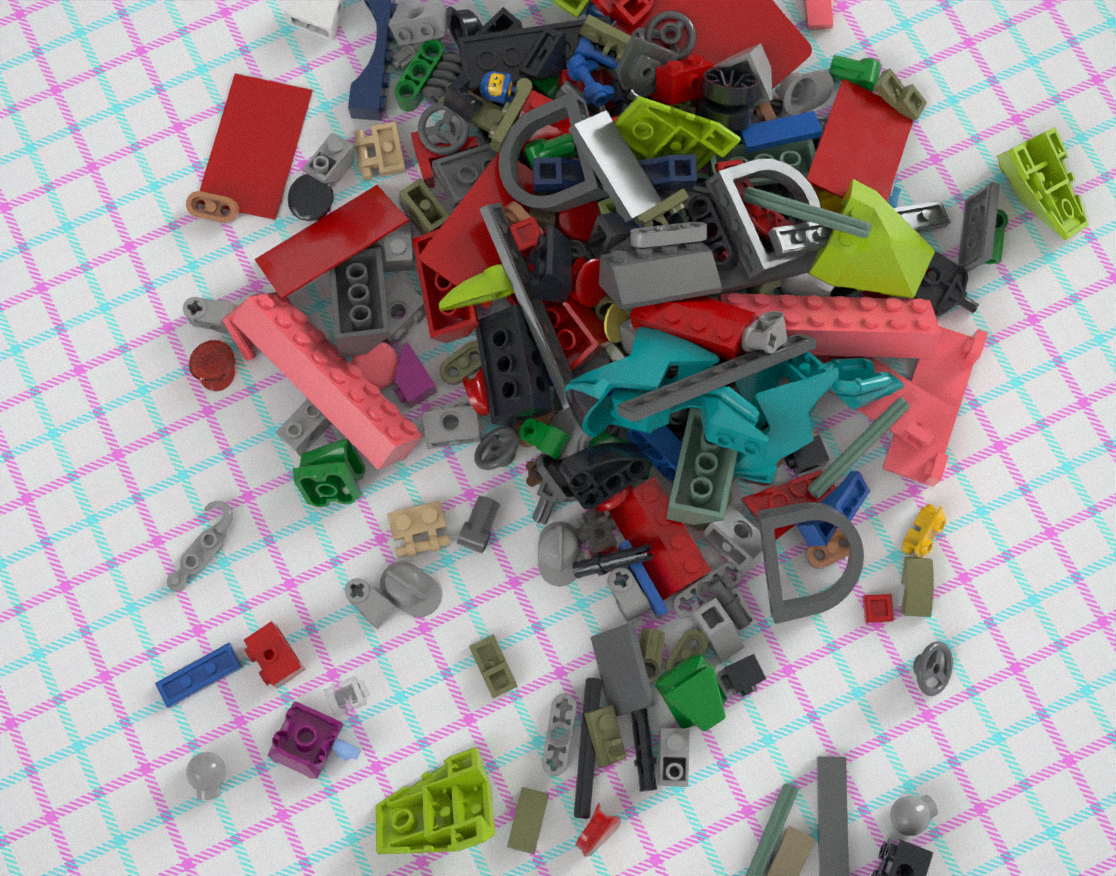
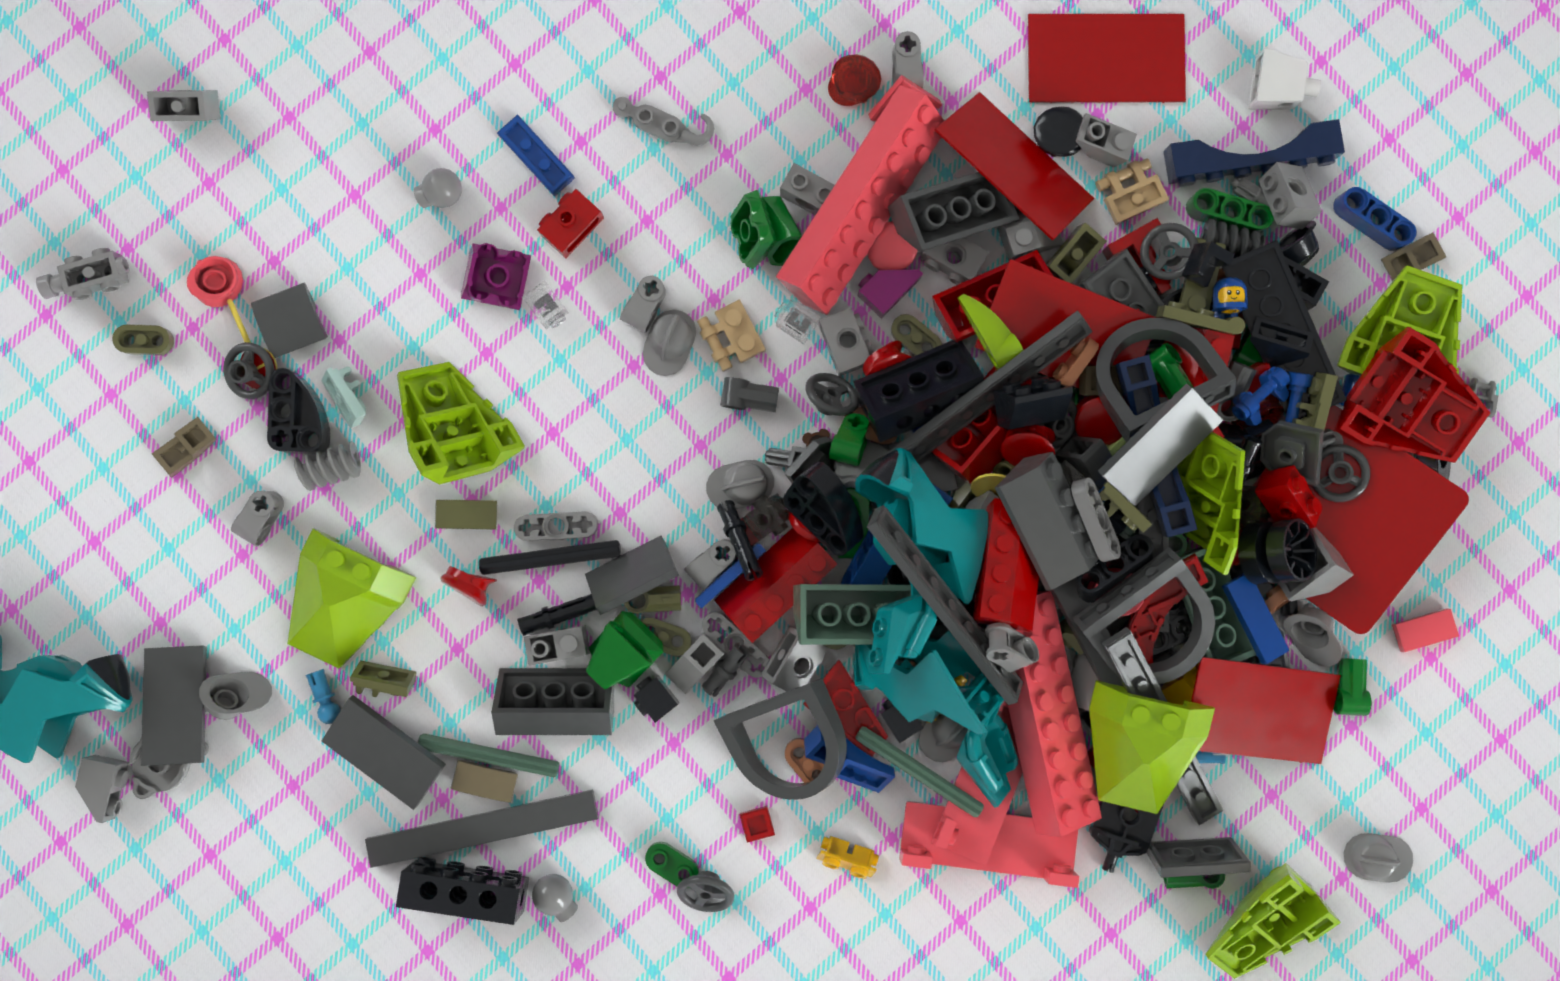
camera: 75 degrees right, 10 degrees up
nougat plate [186,191,239,223] -> none
light blue tile [331,738,361,761] -> none
olive slope [469,634,518,698] -> none
red tile [509,216,542,252] -> none
olive plate [584,705,627,768] -> none
sand green axle [743,187,872,238] -> none
olive slope [873,68,927,120] -> none
olive slope [901,557,934,617] -> none
none -> dark grey slope [491,668,614,735]
none -> green plate [645,842,699,888]
none -> clear brick [774,298,820,344]
none -> light grey piece [919,714,968,762]
none -> light grey piece [1344,833,1413,882]

